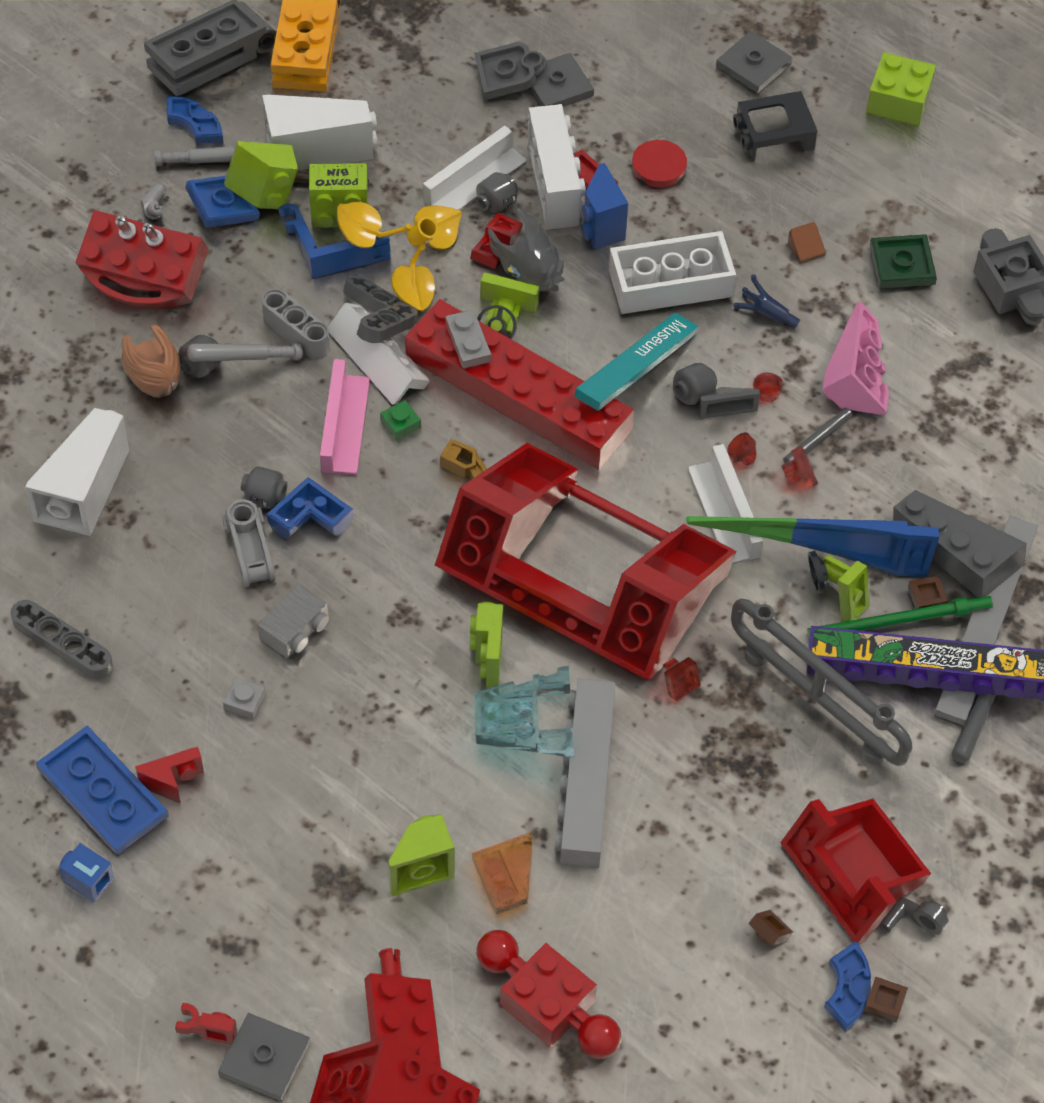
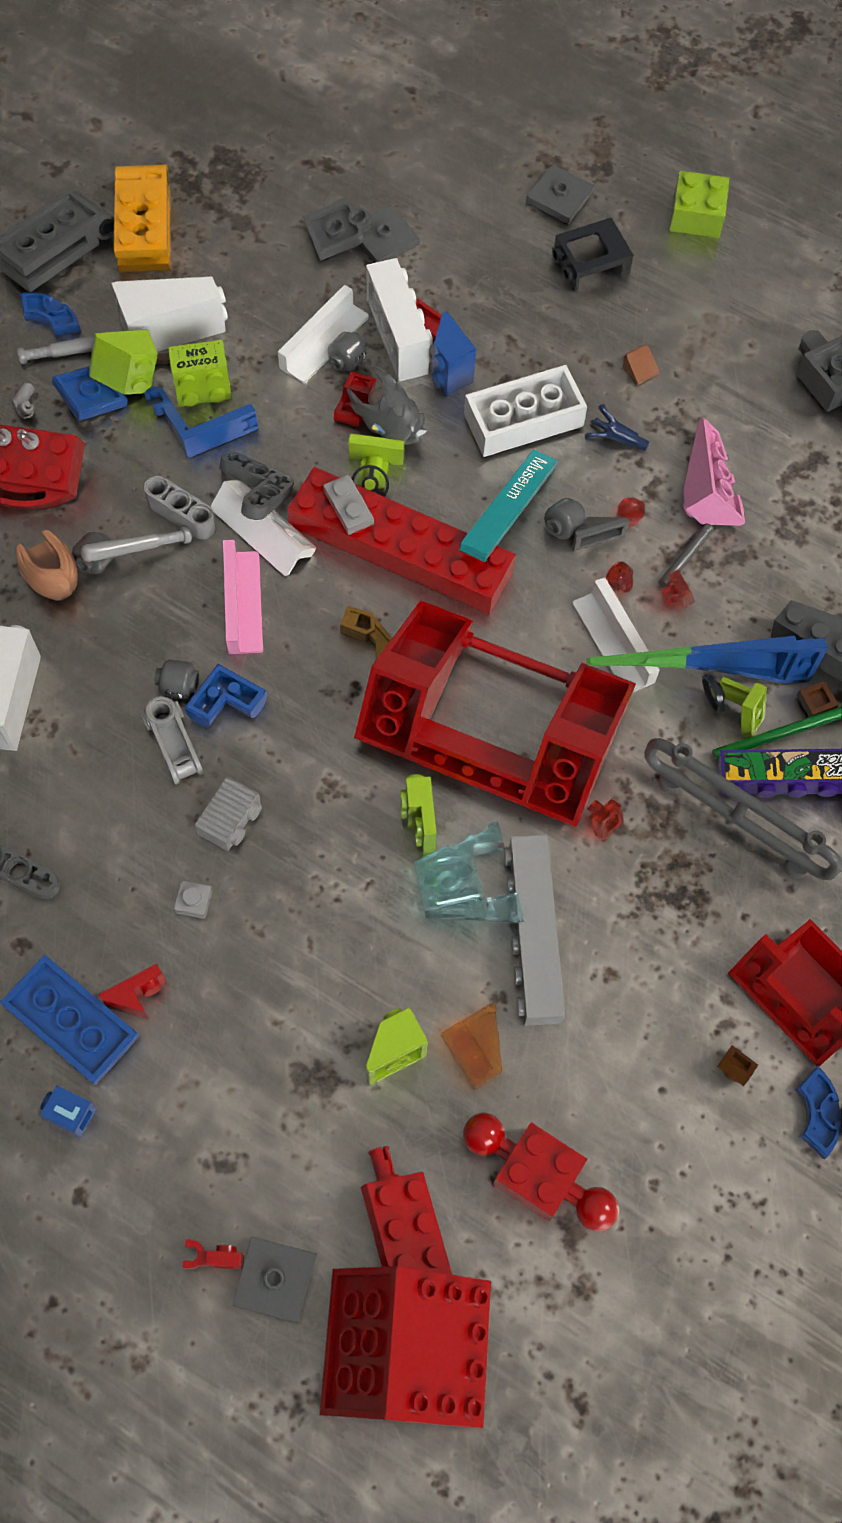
camera: 10 degrees left, 10 degrees up
yellow plant [337,202,462,312] -> none
green plate [380,400,421,440] -> none
red tile [632,139,687,188] -> none
dark green plate [870,234,937,288] -> none

